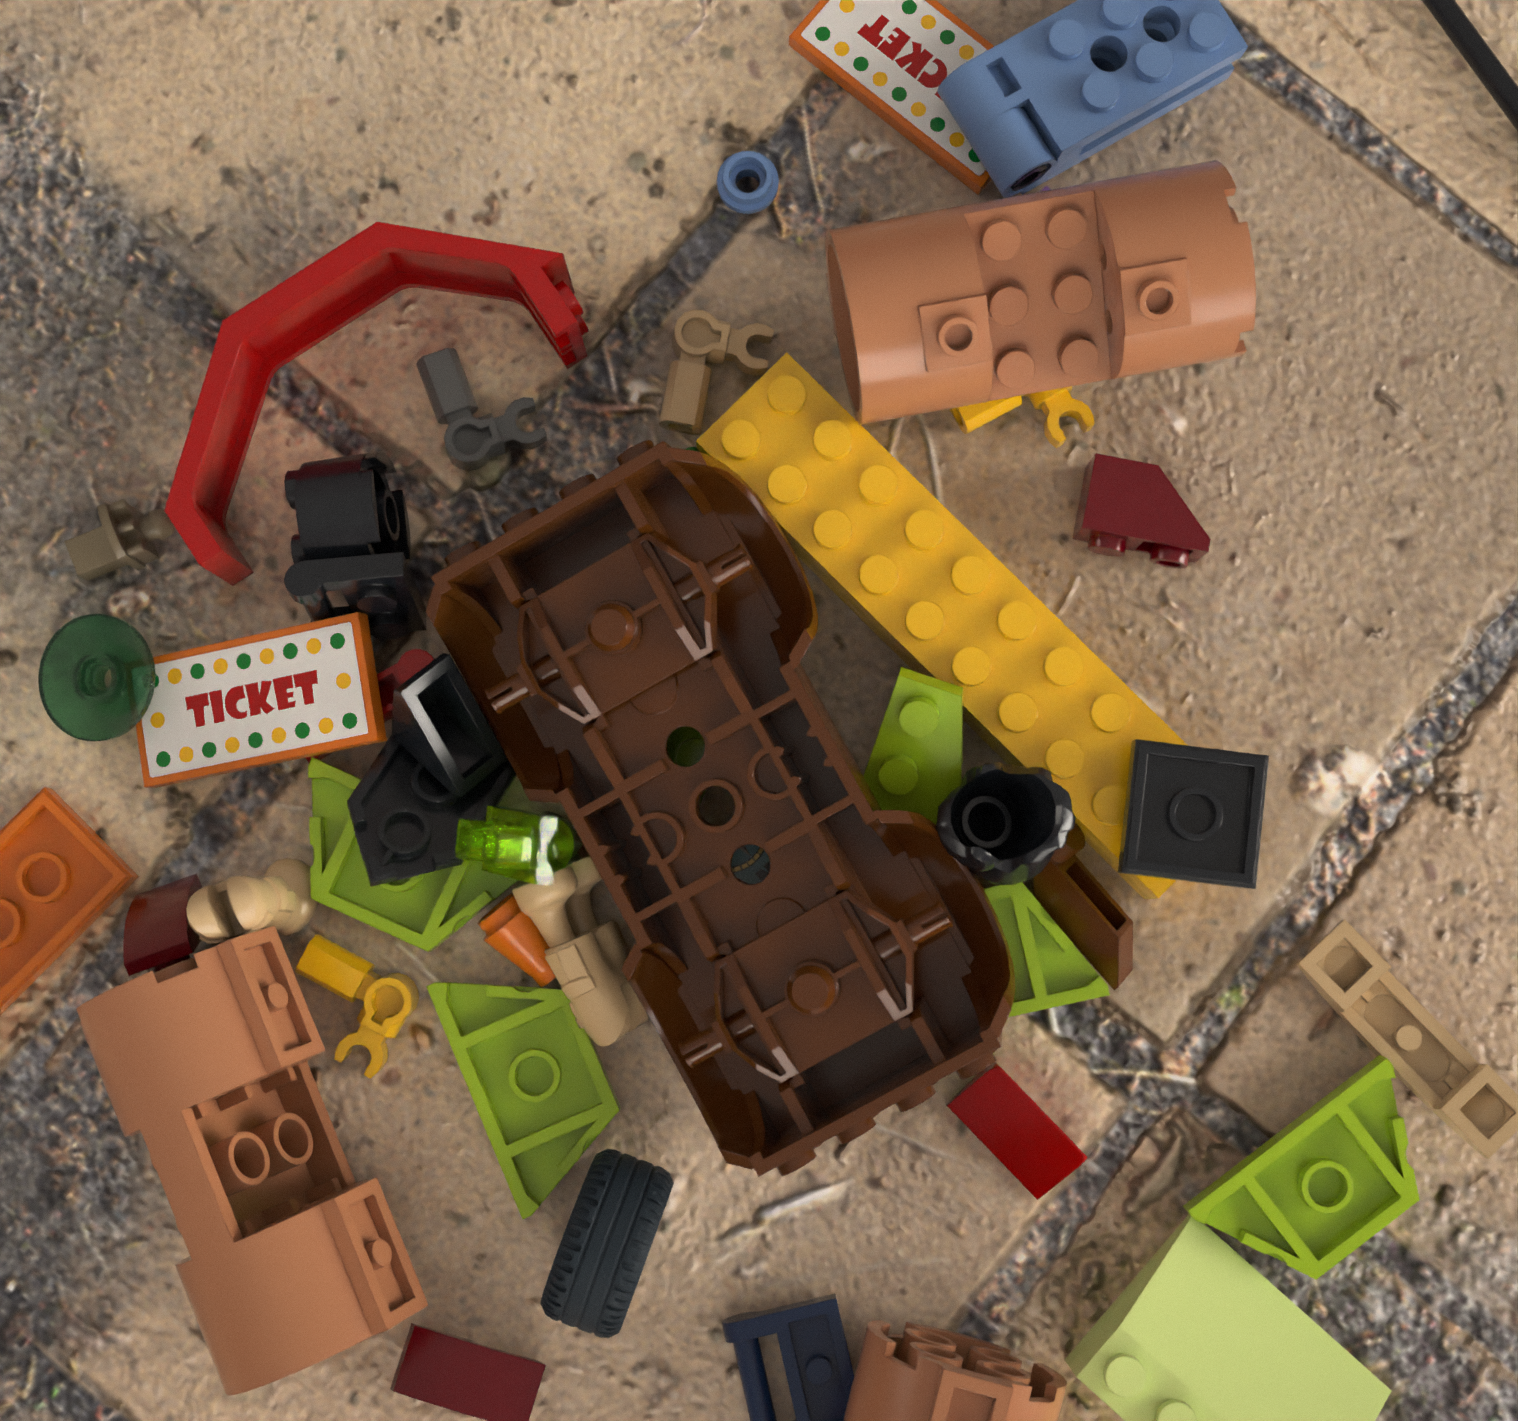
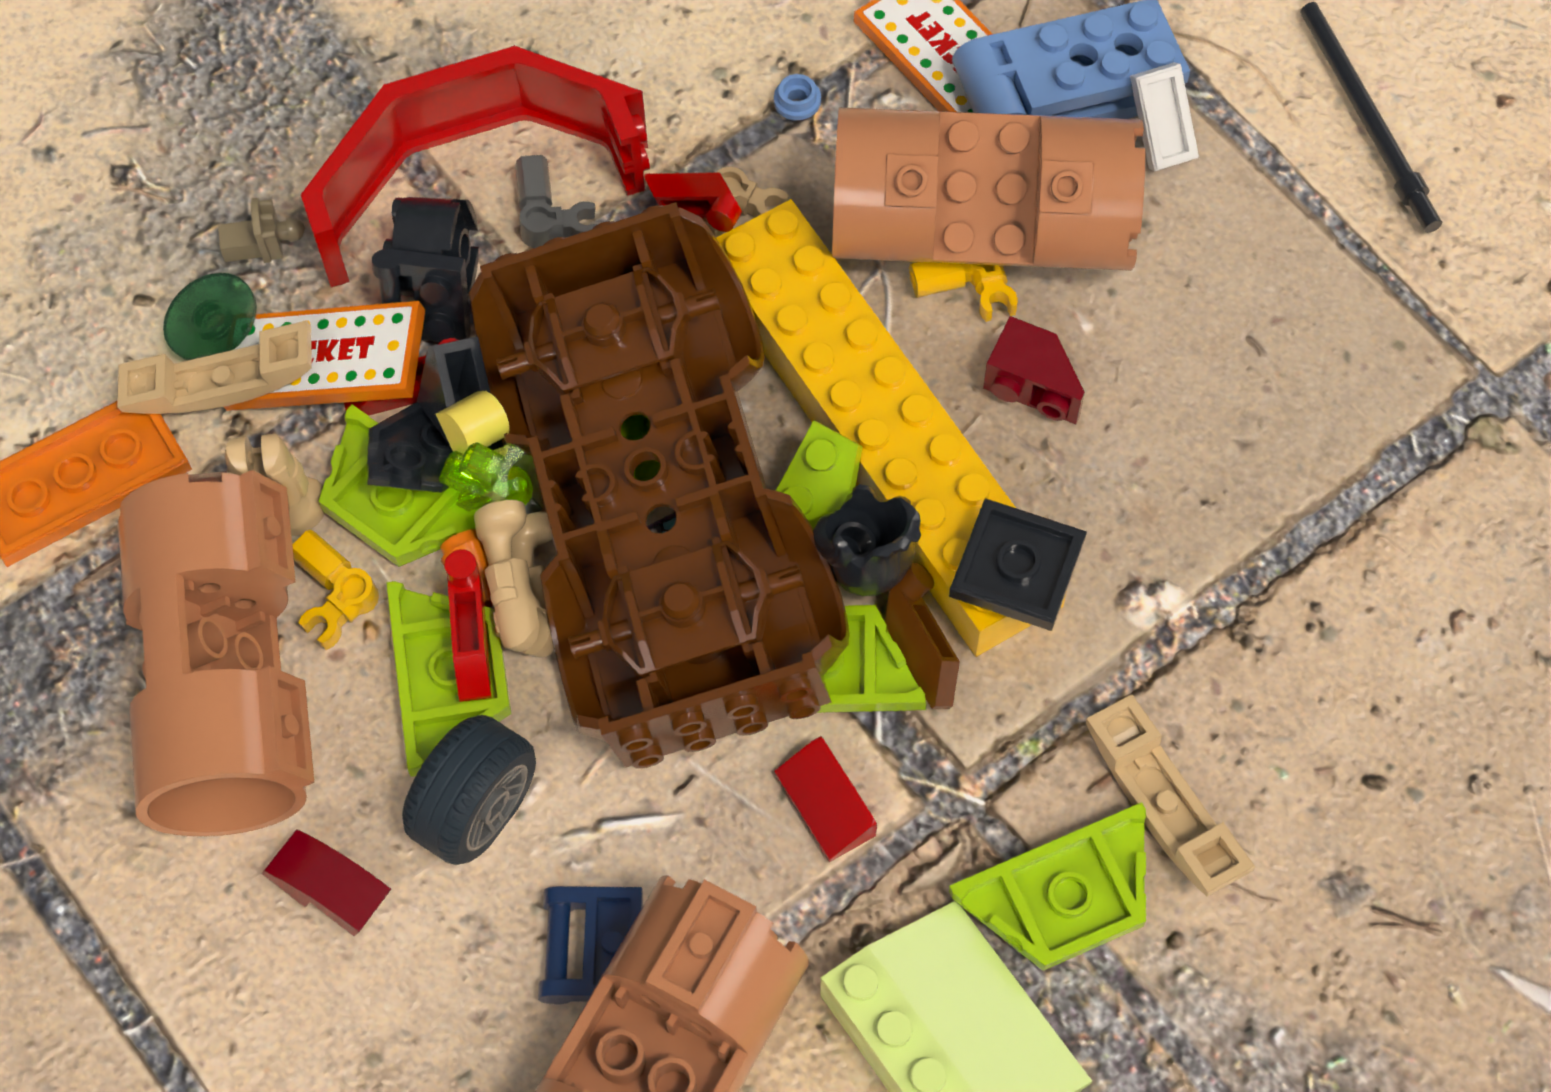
camera: 15 degrees right, 20 degrees down
none -> tan slope [117,321,312,414]
none -> light yellow brick [436,391,509,460]
none -> red piece [444,549,492,702]
none -> red piece [644,172,742,232]
none -> white tile [1130,62,1199,171]

